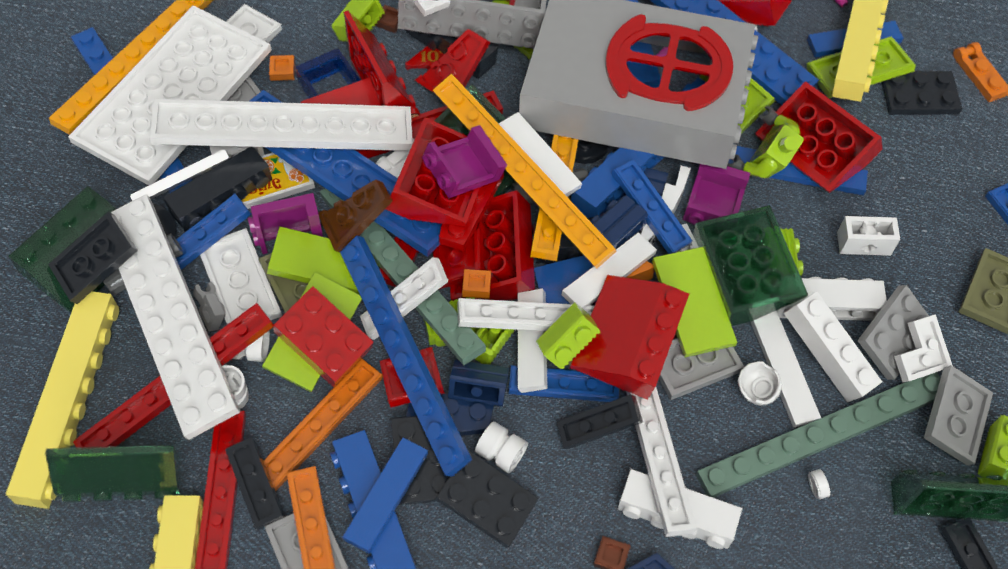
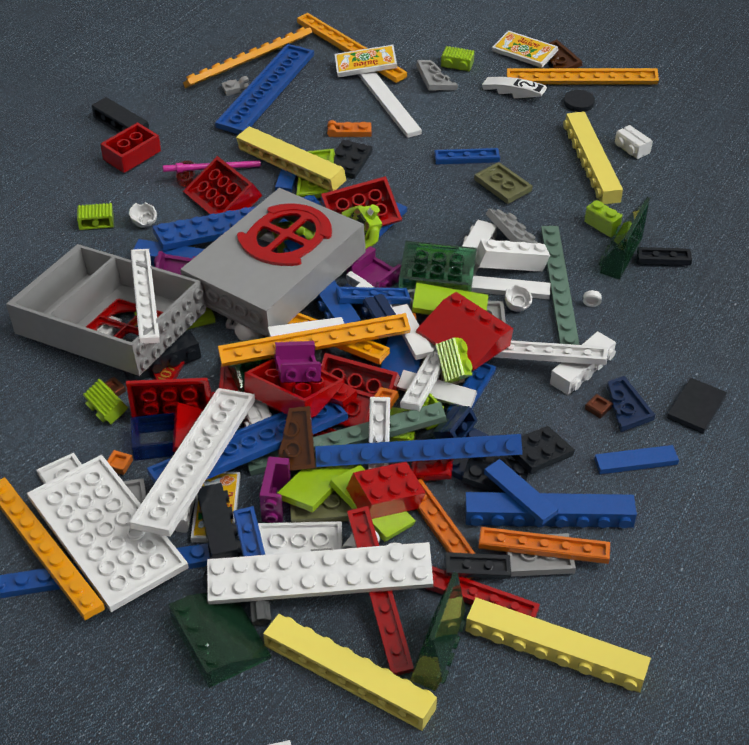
camera: 65 degrees left, 15 degrees down
black plate [48,211,138,304] -> none
white tile [130,150,229,201] -> none
red wing [415,29,490,93] -> none
white wheel [475,421,528,473] -> none
black plate [556,394,643,449] -> none
white brick [837,216,900,256] -> none
white plate [894,314,953,382] -> none
light grey plate [924,365,993,465] -> none

